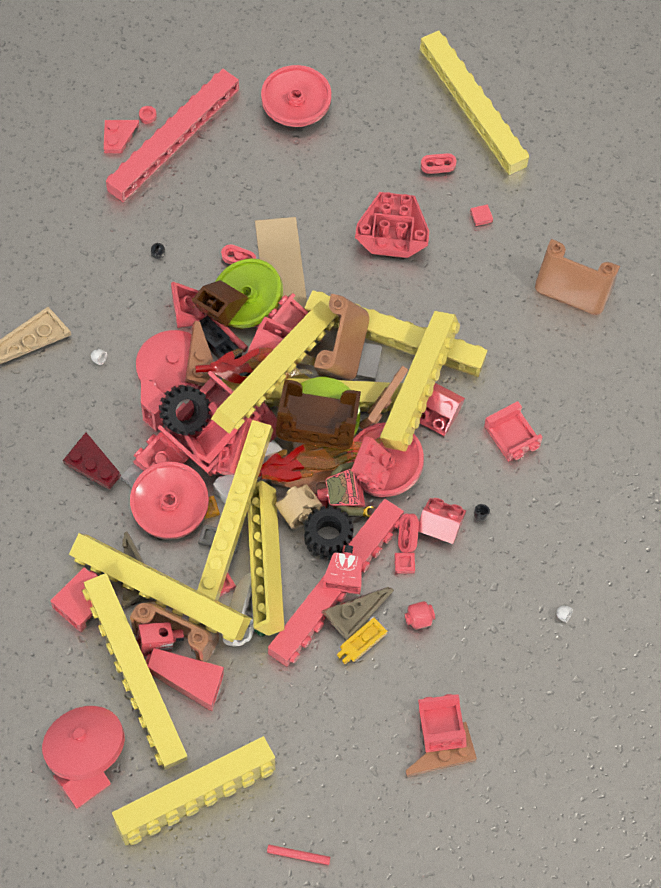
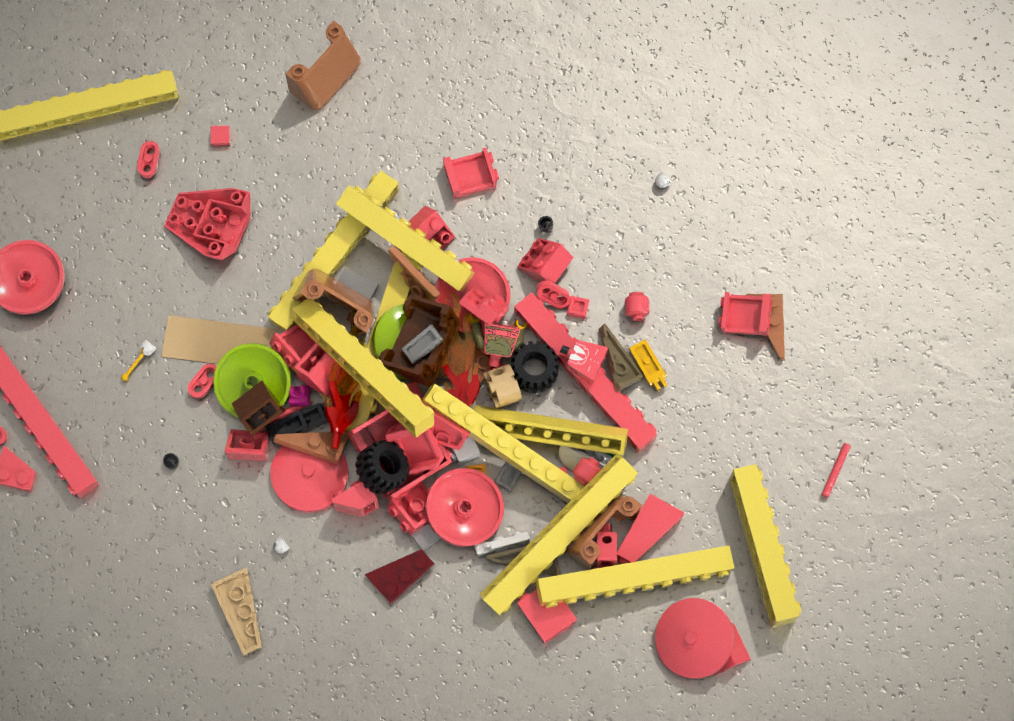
camera: 75 degrees left, 10 degrees up
none -> hinge [121,339,157,381]
none -> dark pink tile [288,385,311,407]
none -> light grey tile [402,325,444,365]
none -> white hinge [475,531,530,557]
none -> coral head [573,457,601,486]

